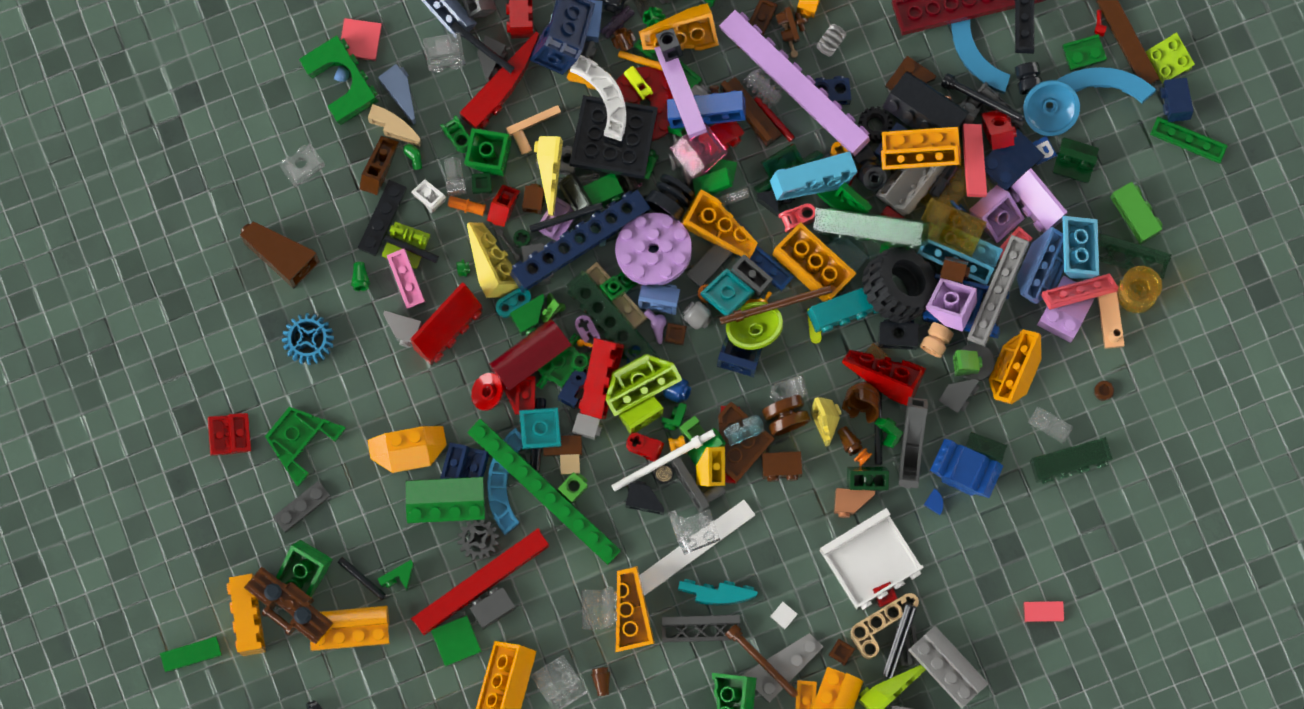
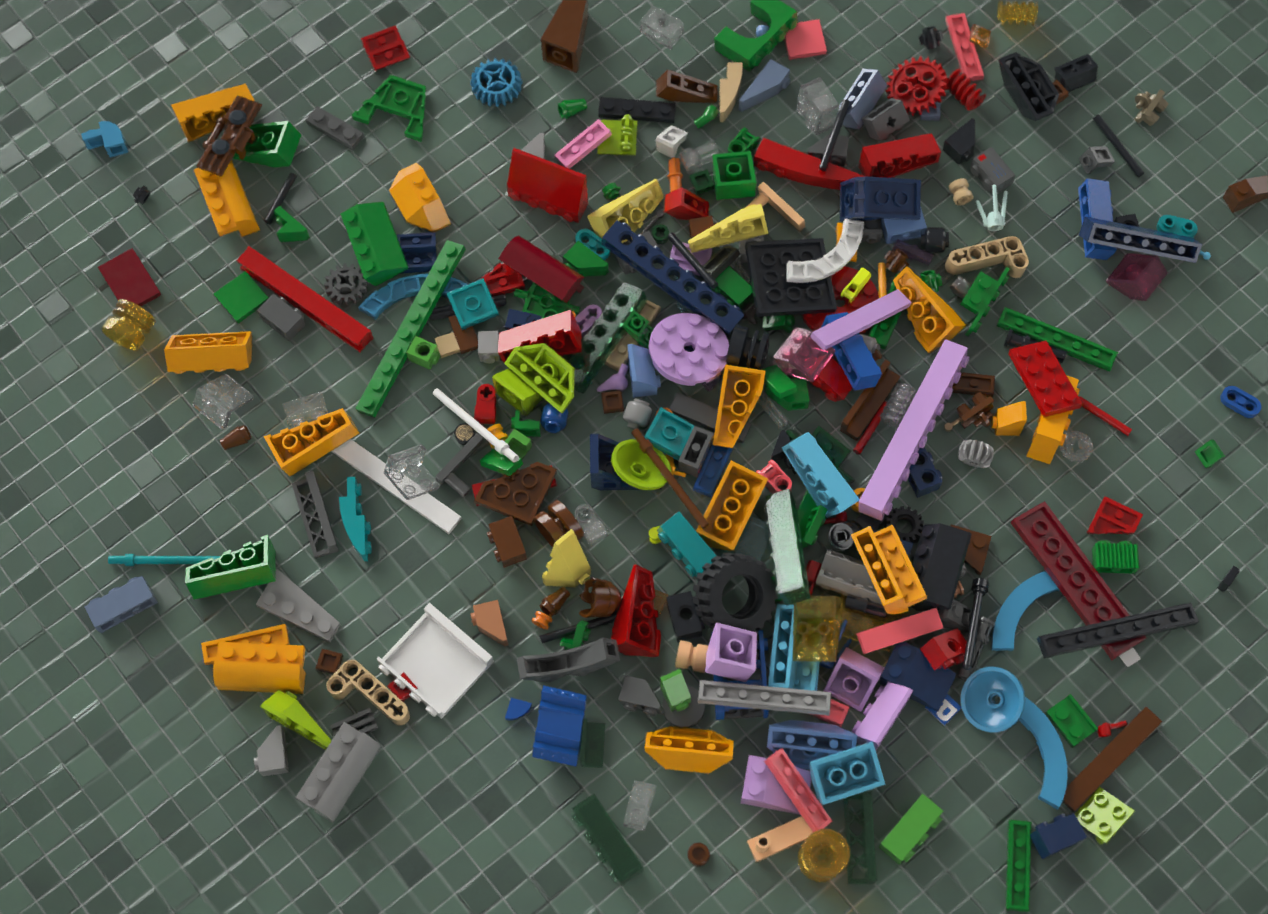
camera: 75 degrees right, 10 degrees down
green tile [160,636,222,672] -> none
black bar [384,234,439,263] -> none
red dish [471,373,503,411] -> none
bright green piece [540,292,566,323] -> none
black slope [626,481,664,515] -> none
black brick [656,28,683,62] -> none
yellow slope [696,447,725,486] -> none
clear light blue hinge [723,415,765,446] -> none
reddish brown piece [725,624,798,697] -> none
white tile [770,602,798,629] -> none
dark green brick [847,467,889,490] -> none
axle [883,604,917,679] -> none
reddish brown brick [940,256,971,283] -> none
black wheel [1015,62,1042,95] -> none
coral tile [1024,601,1064,622] -> none
dark green bracket [1052,137,1099,183] -> none

